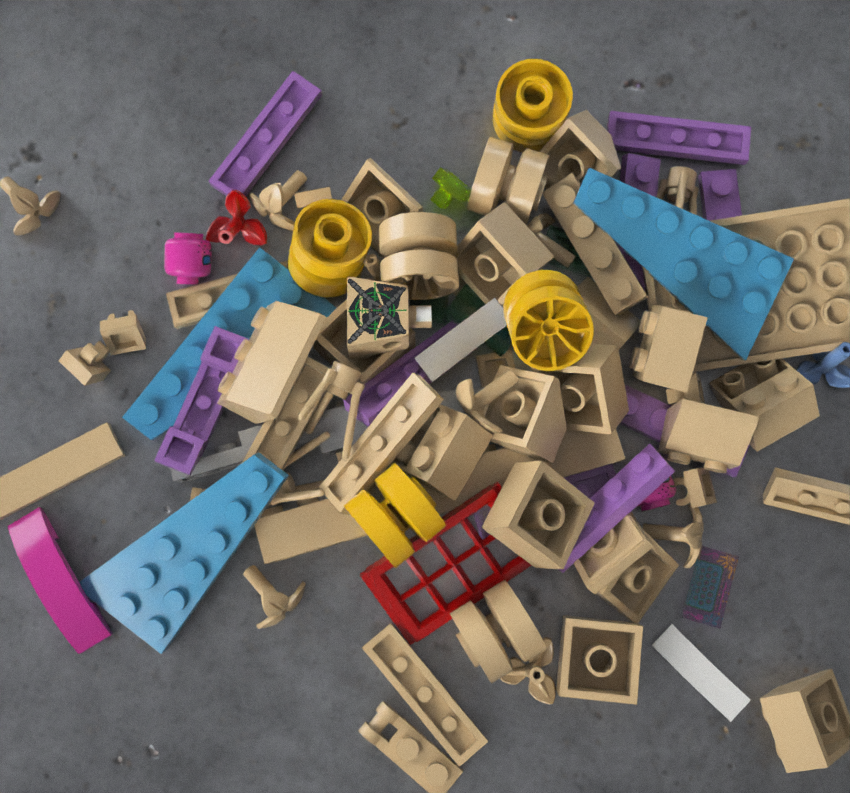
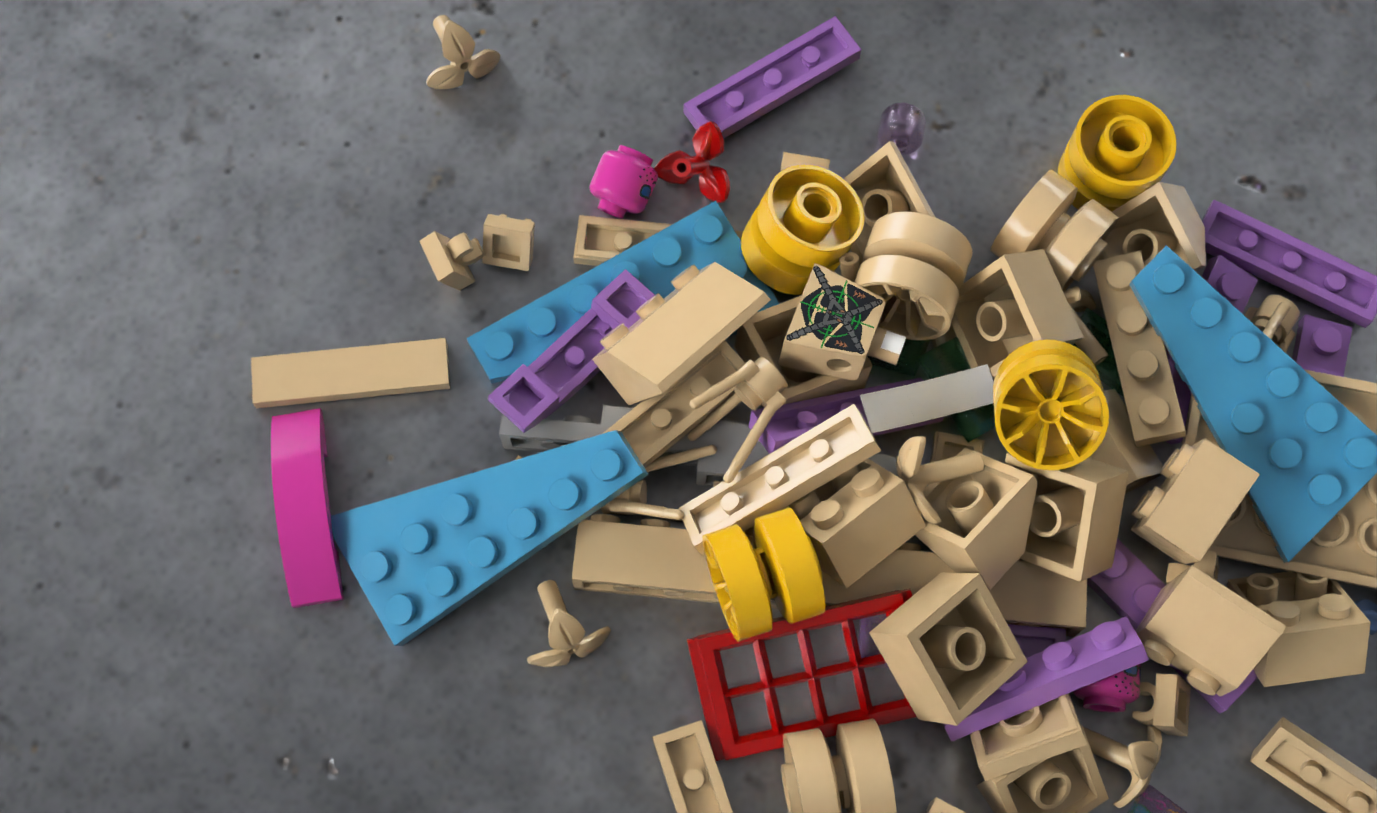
camera: 20 degrees right, 10 degrees down
tan plant [249,170,307,231] -> none
clear neon green tile [430,167,472,209] -> none
none -> clear purple piece [878,102,926,155]

